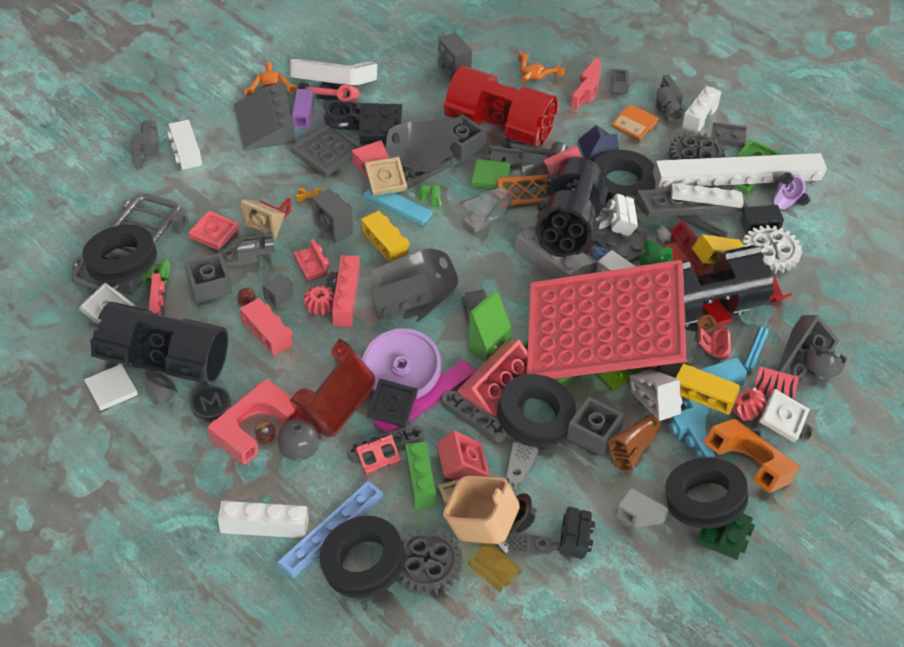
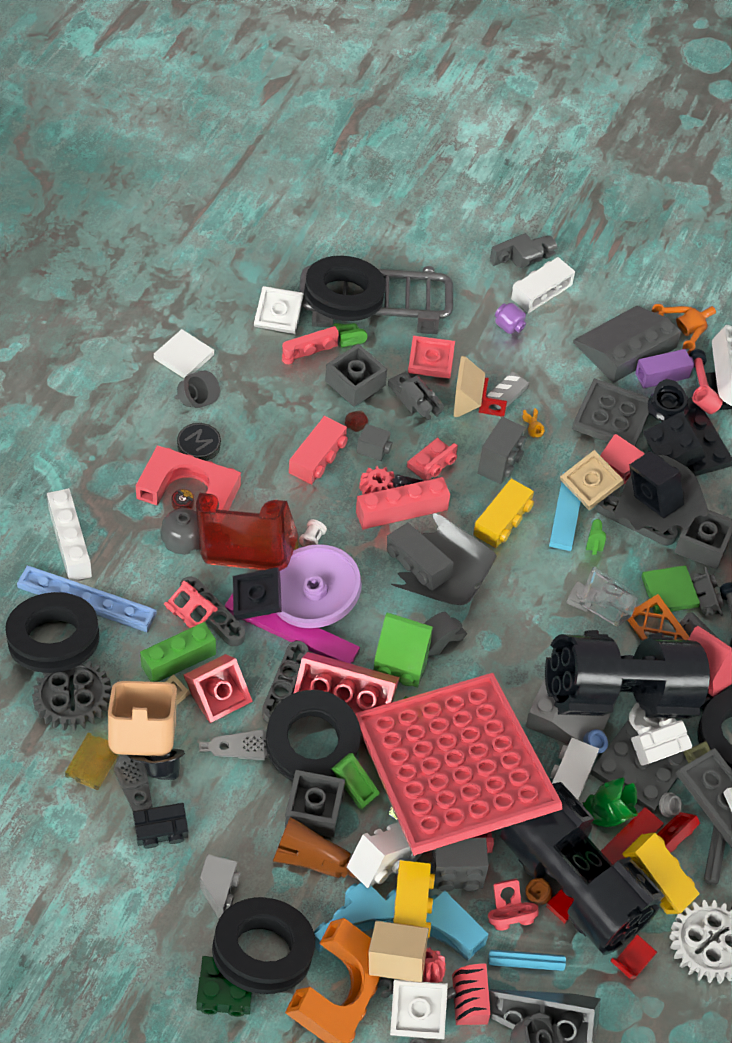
camera: 65 degrees right, 5 degrees up
black cylinder [90,302,228,385] -> none
none -> bright green tile [331,753,380,809]
none -> tan slope [369,920,429,983]
none -> light grey tile [486,372,529,409]
none -> medium lavender head [495,303,526,334]
none -> black brick [629,451,684,518]

